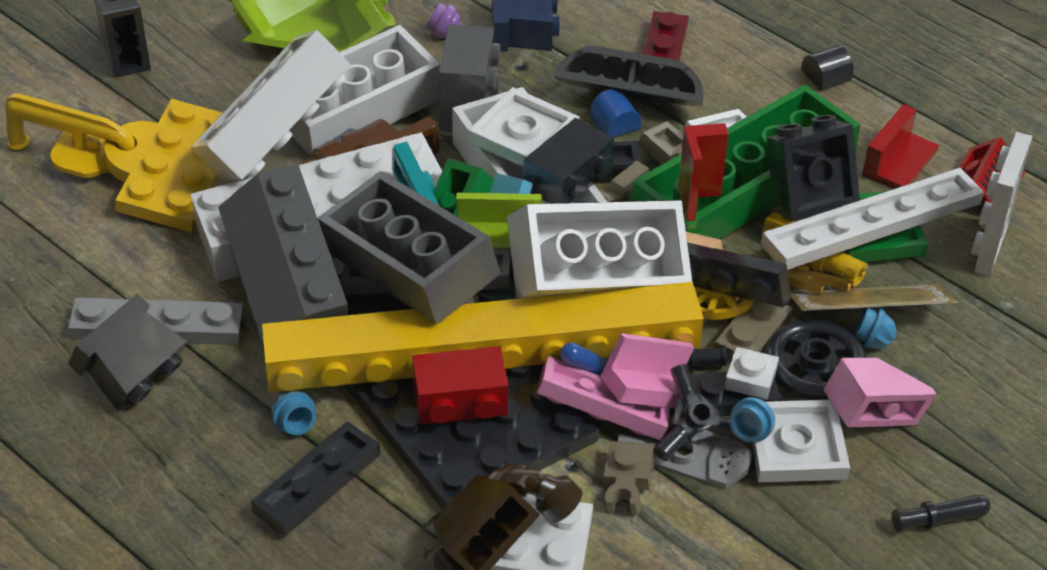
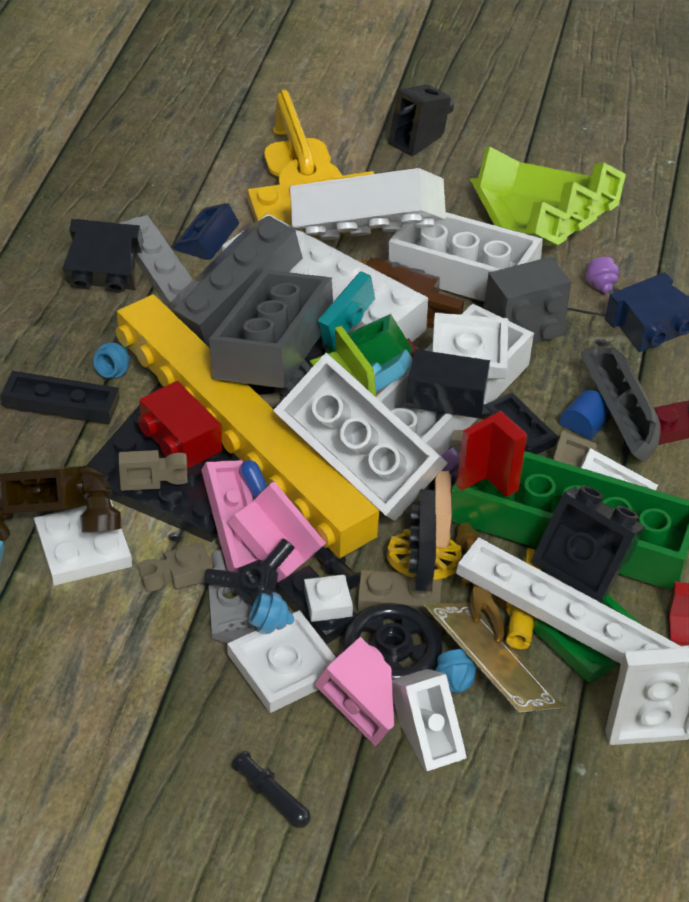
camera: 60 degrees right, 0 degrees up
none -> dark tan plate [119,450,188,491]
none -> dark blue slope [173,203,239,260]
none -> white slope [392,669,467,771]

